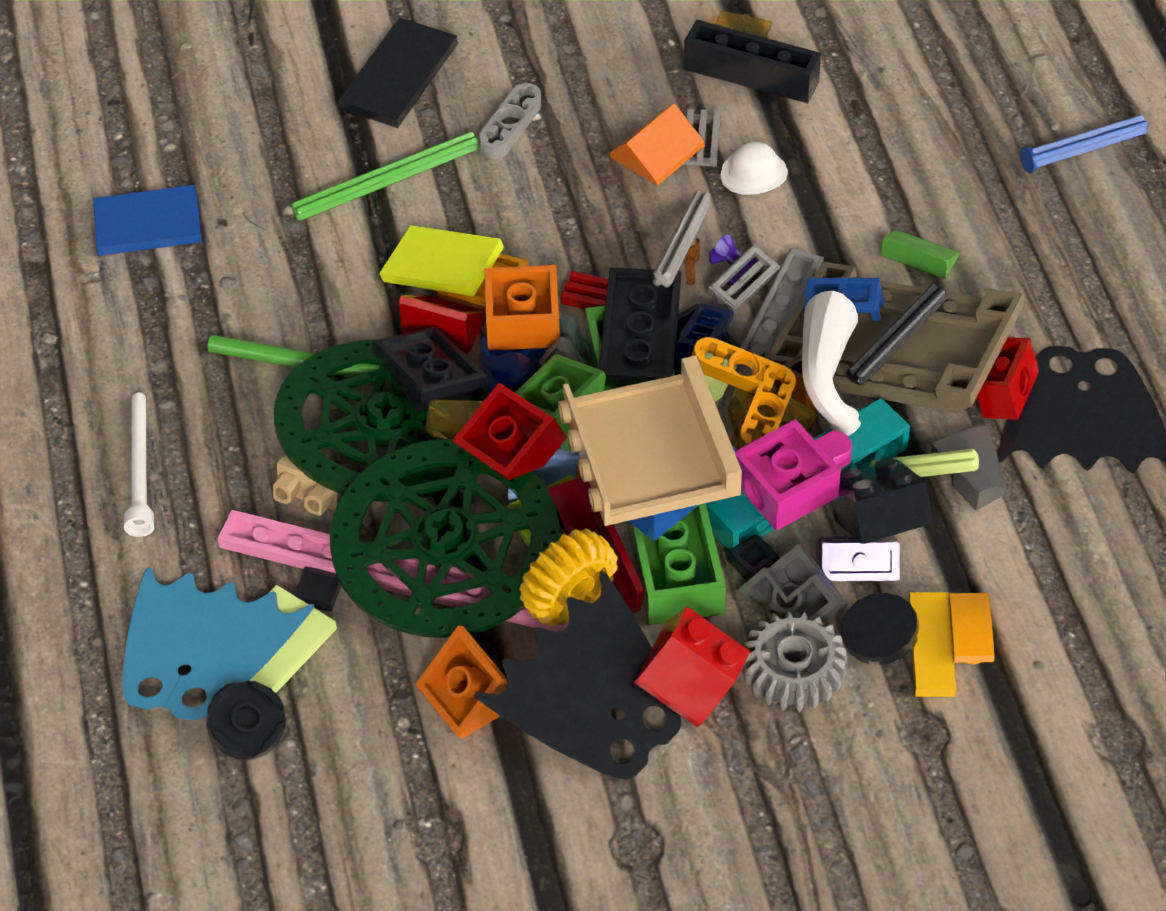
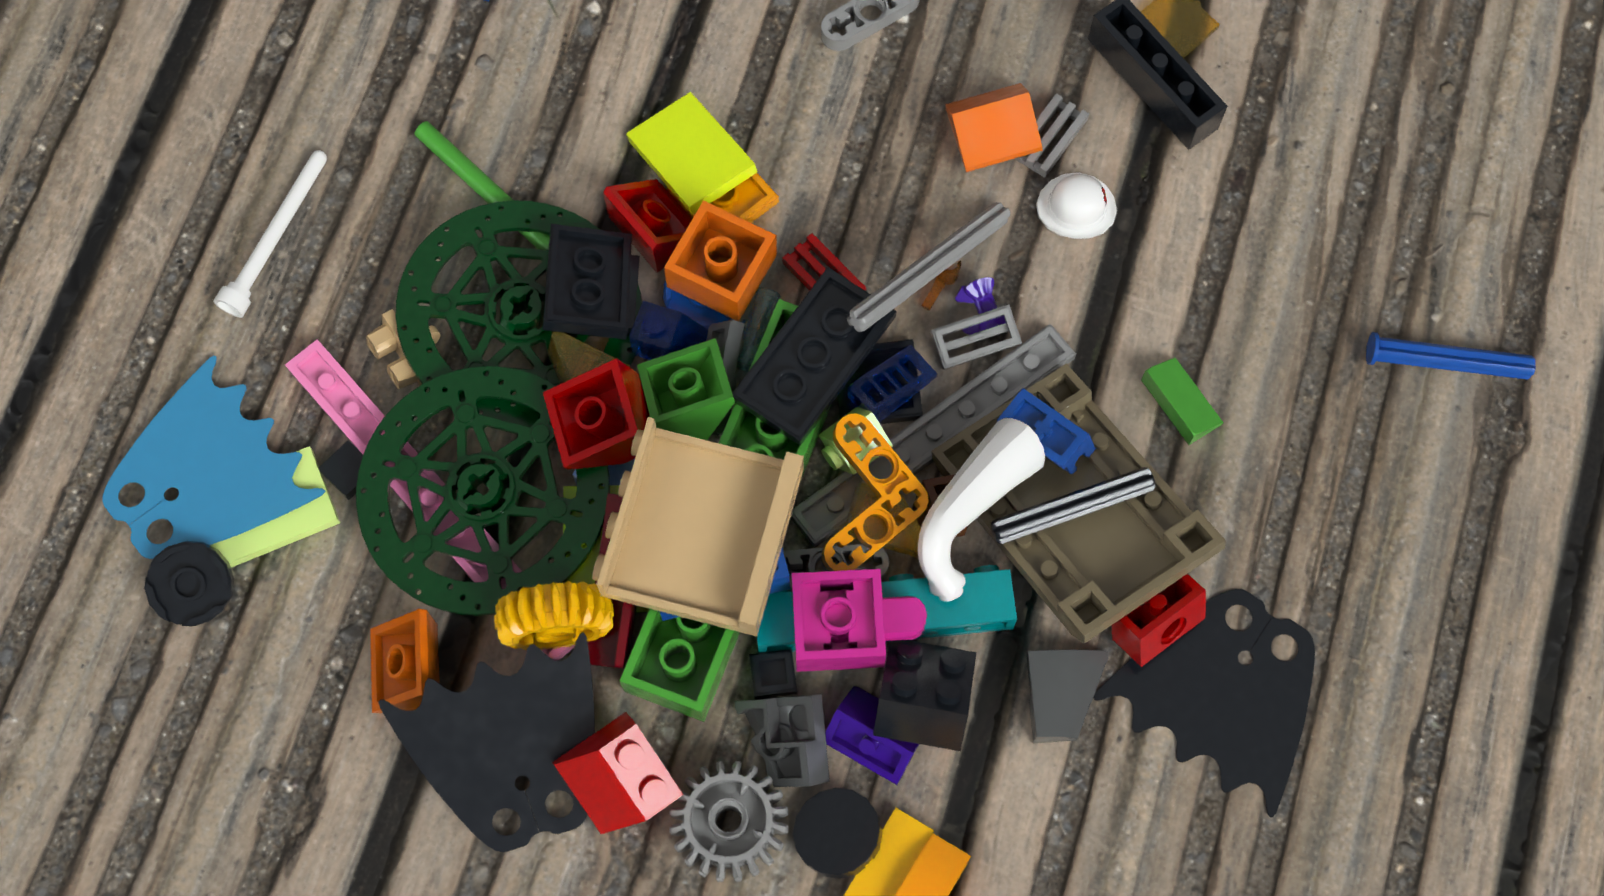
camera: 30 degrees right, 20 degrees up
bright green axle [291,132,478,221] -> none
yellowish green axle [869,449,979,477] -> none

